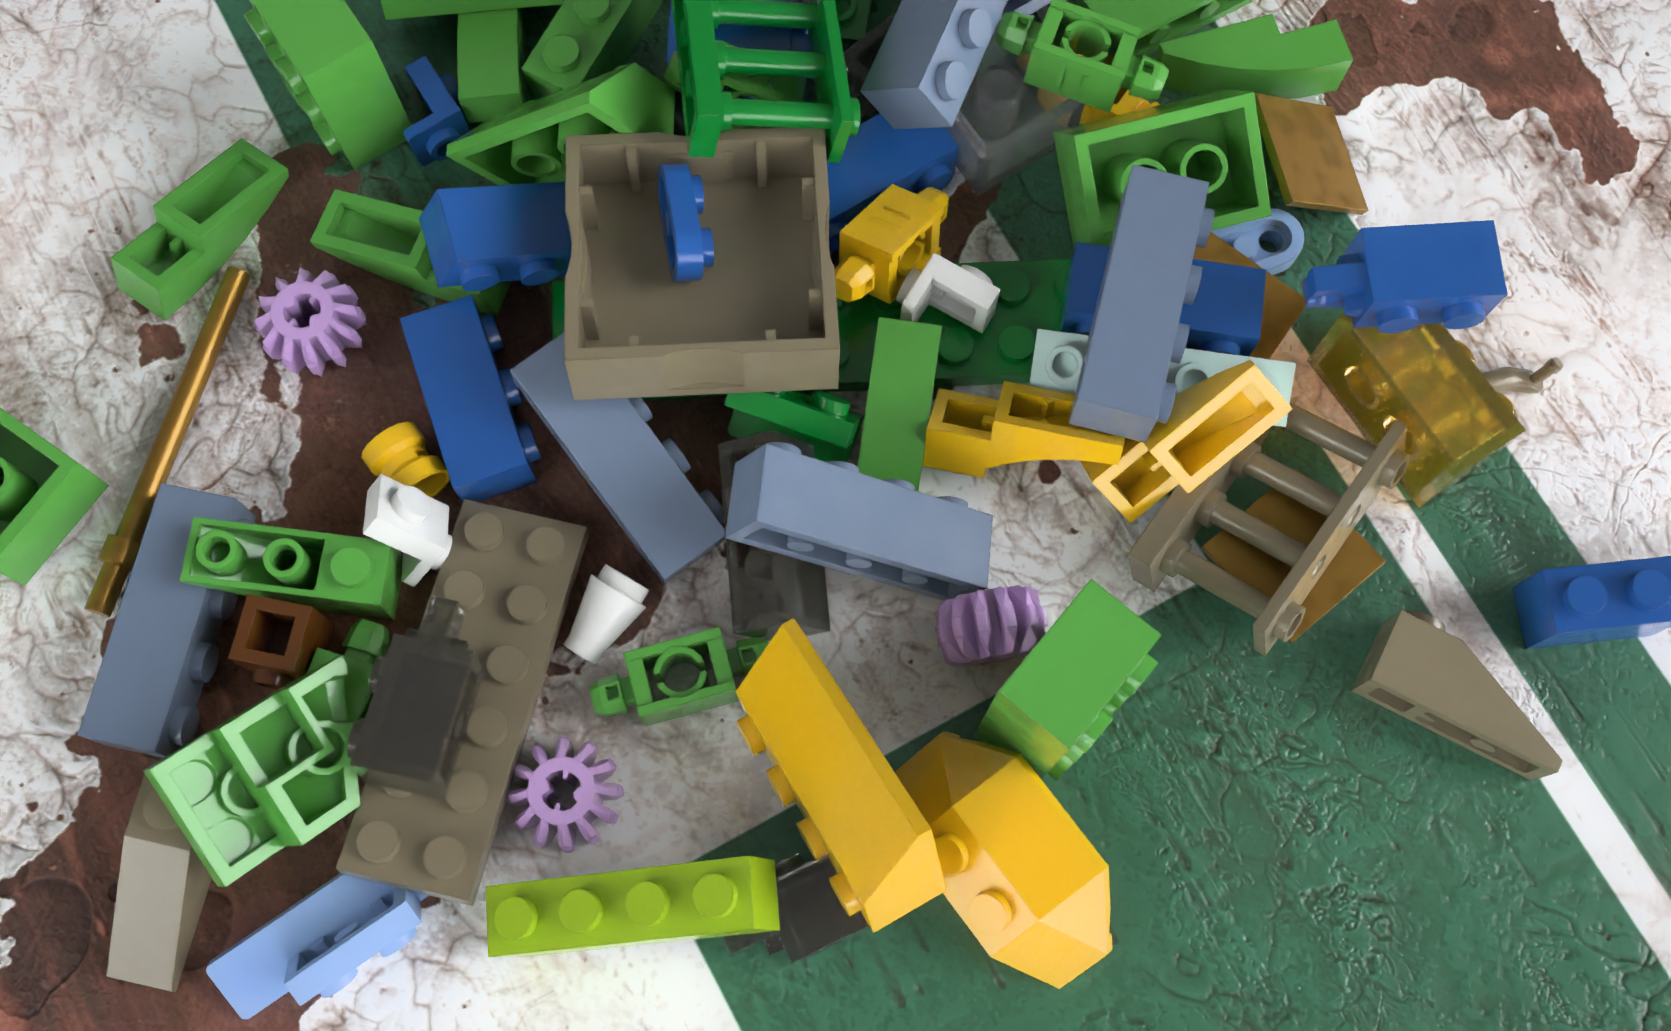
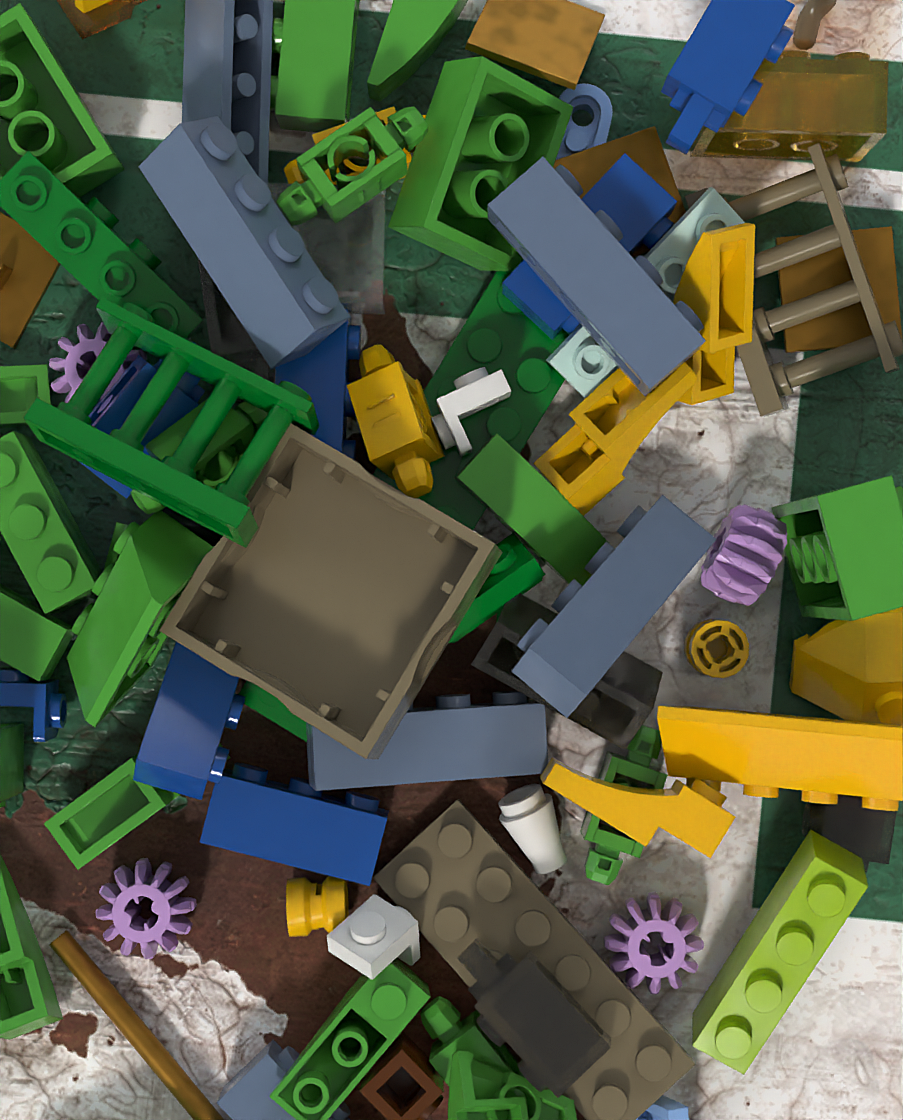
camera: 50 degrees left, 15 degrees up
blue plate [657,162,714,282] -> none
none -> yellow slope [540,757,736,858]
none -> yellow wheel [684,619,749,678]

